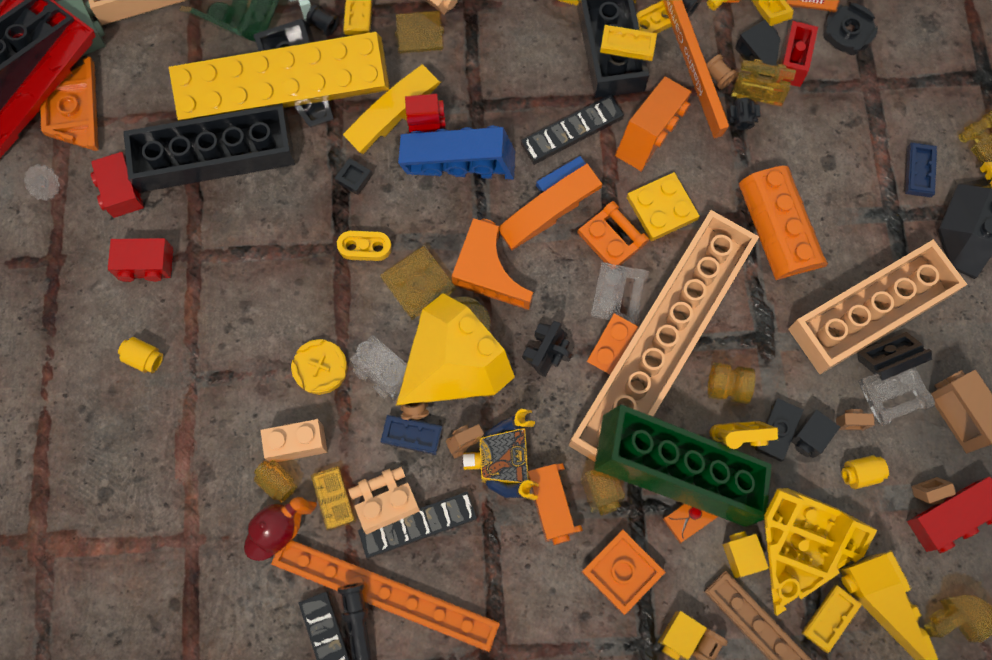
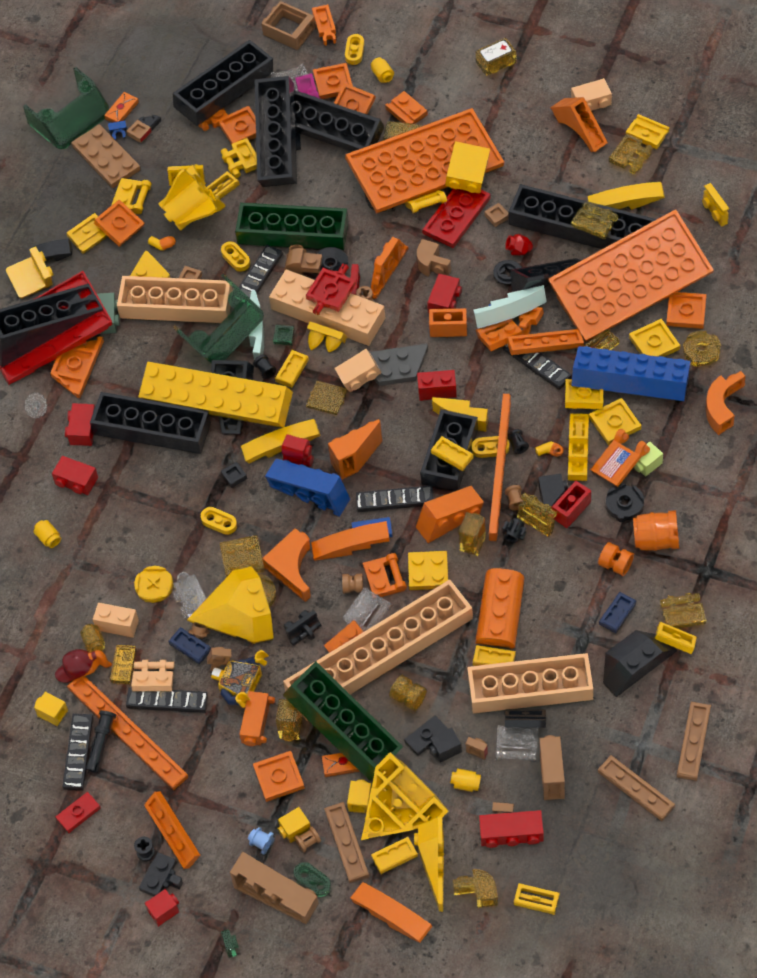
camera: 30 degrees right, 15 degrees down
yellow plate [710,421,778,449] -> none
none -> yellow brick [34,692,68,726]
none -> orange slope [328,419,382,480]
none -> medium nougat wheel [342,573,363,594]
none -> clear yellow brick [459,512,486,556]
none -> yellow plate [473,645,516,666]
none -> orange wheel [598,542,634,576]
none -> orange piece [633,510,679,551]

